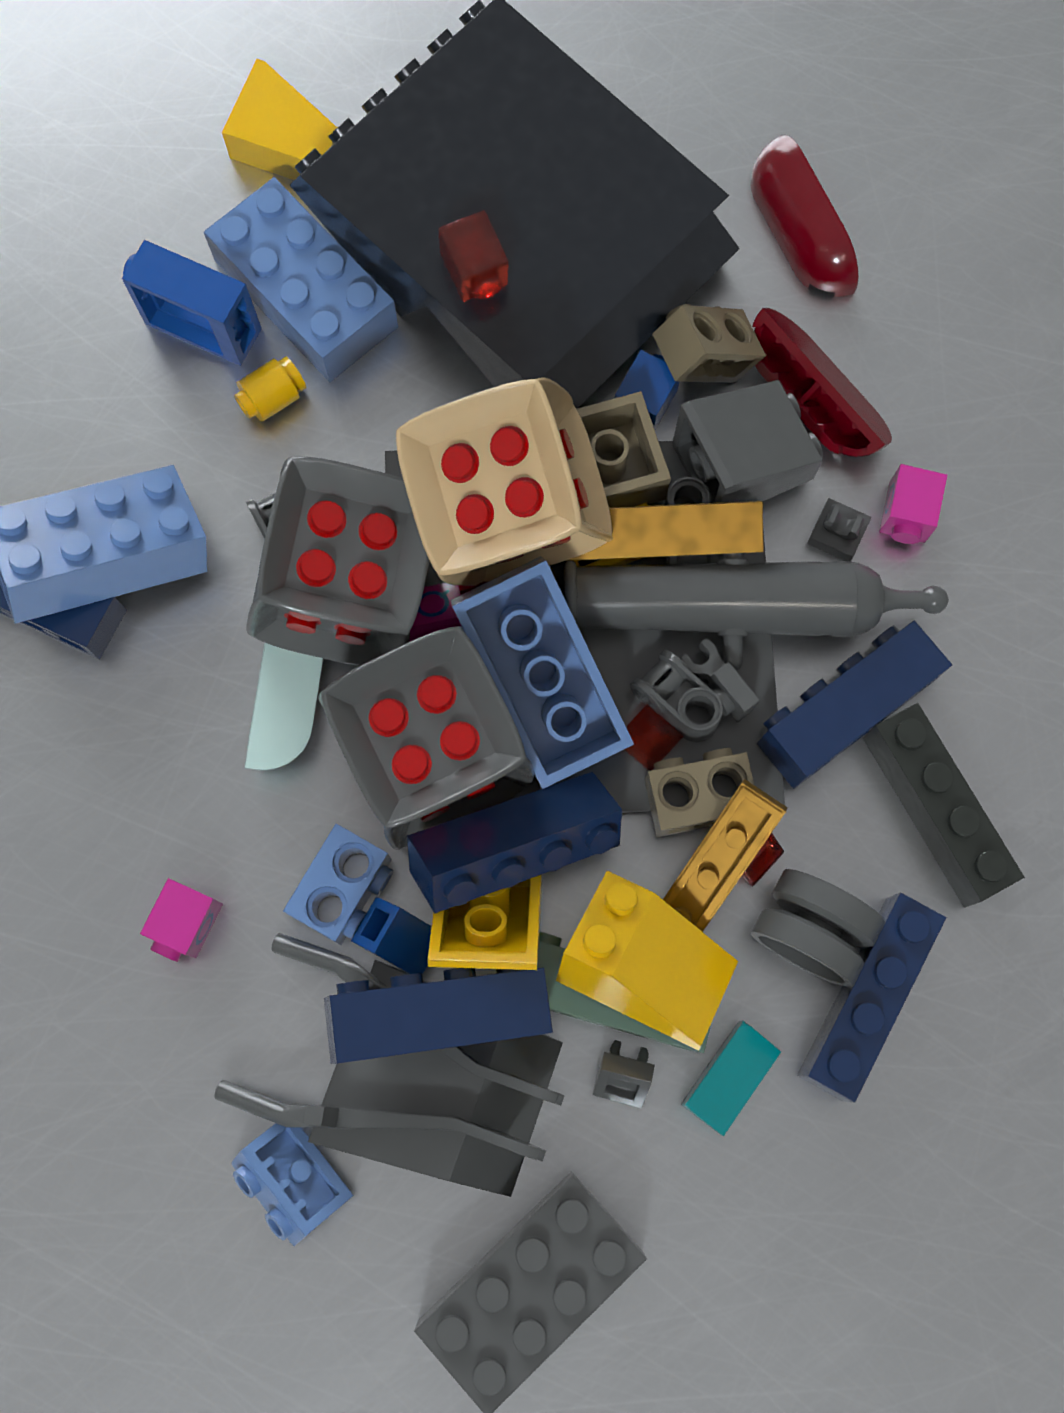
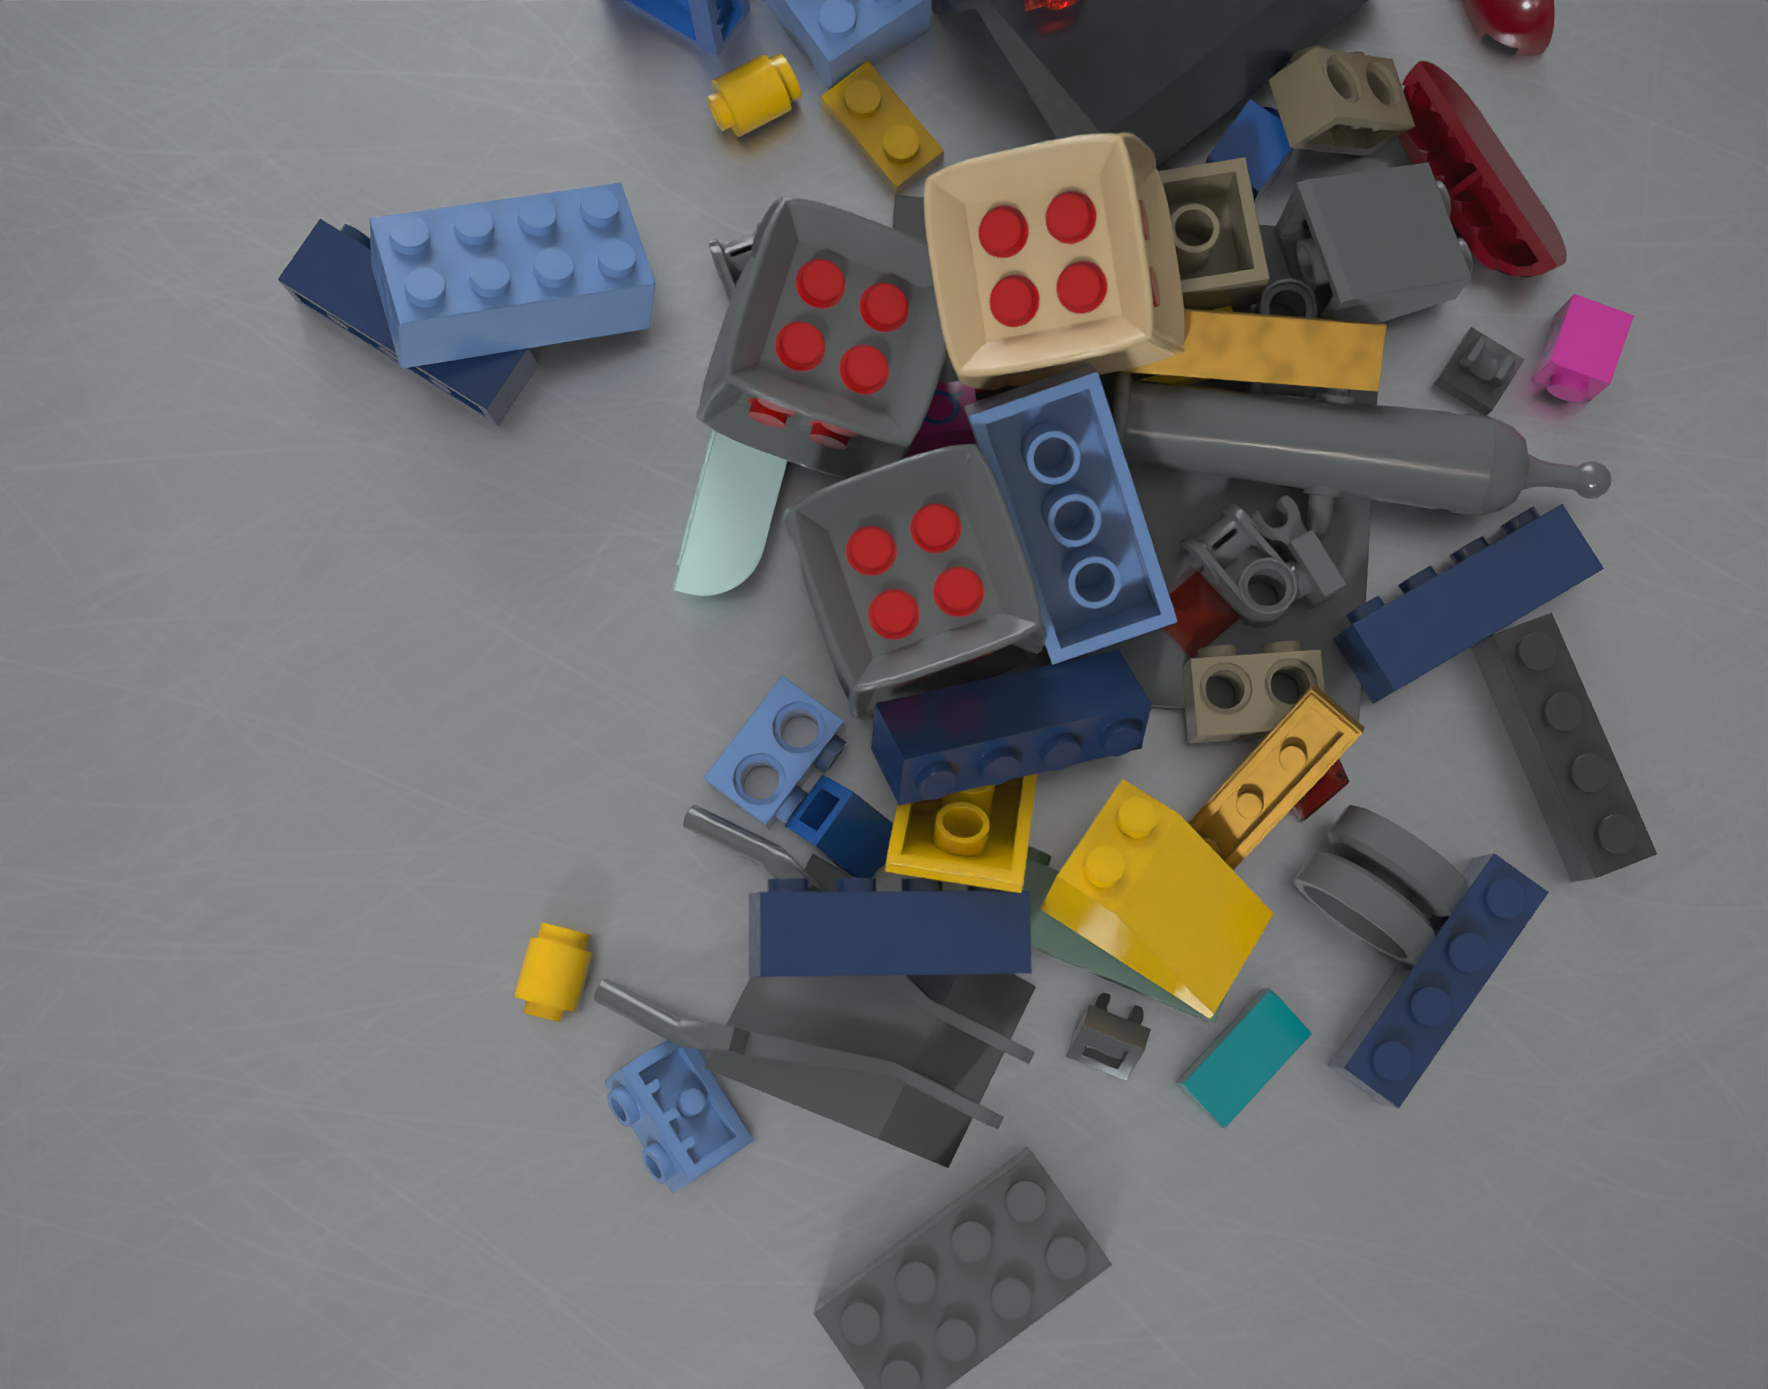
camera: 10 degrees right, 5 degrees up
dark pink brick [140,878,223,962] -> none
none -> yellow brick [513,922,593,1022]
none -> yellow plate [820,60,944,195]

